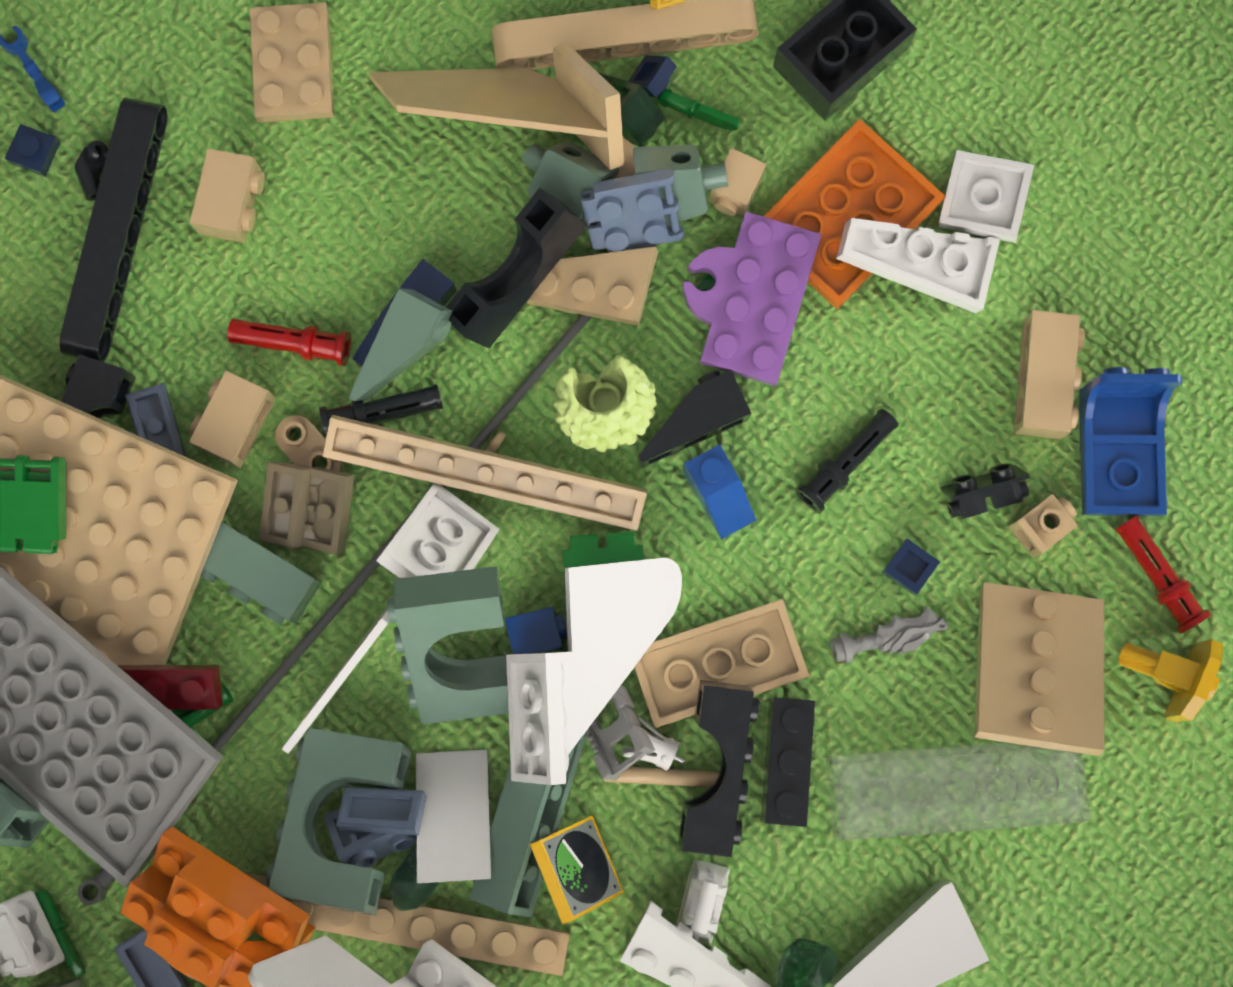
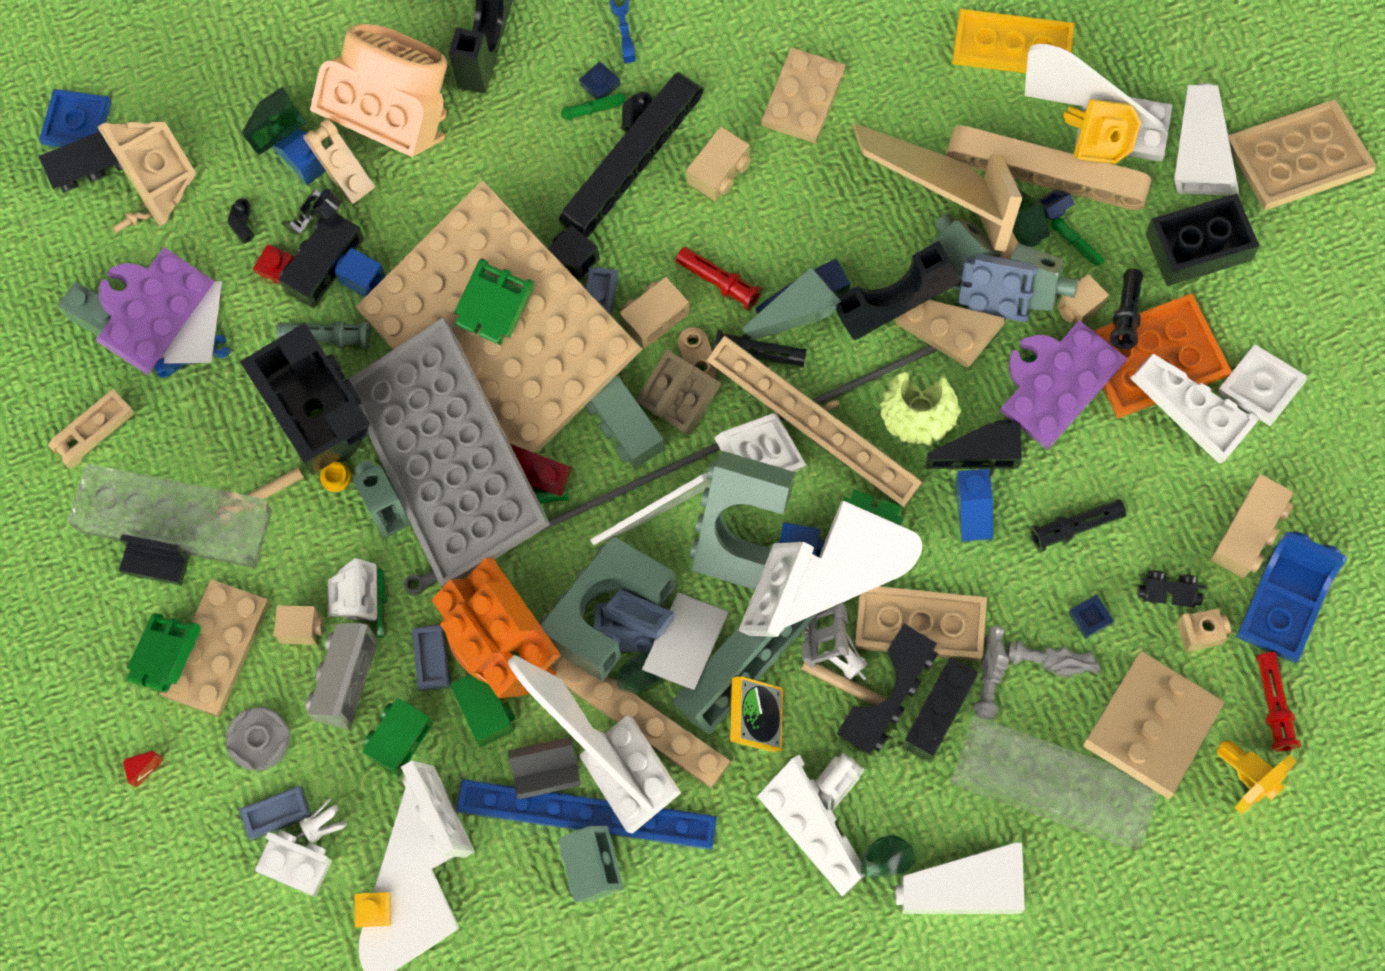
camera: 30 degrees right, 10 degrees down
none -> green piece [561,93,626,120]
none -> light grey piece [974,626,1009,720]
none -> black pin [1110,268,1143,349]

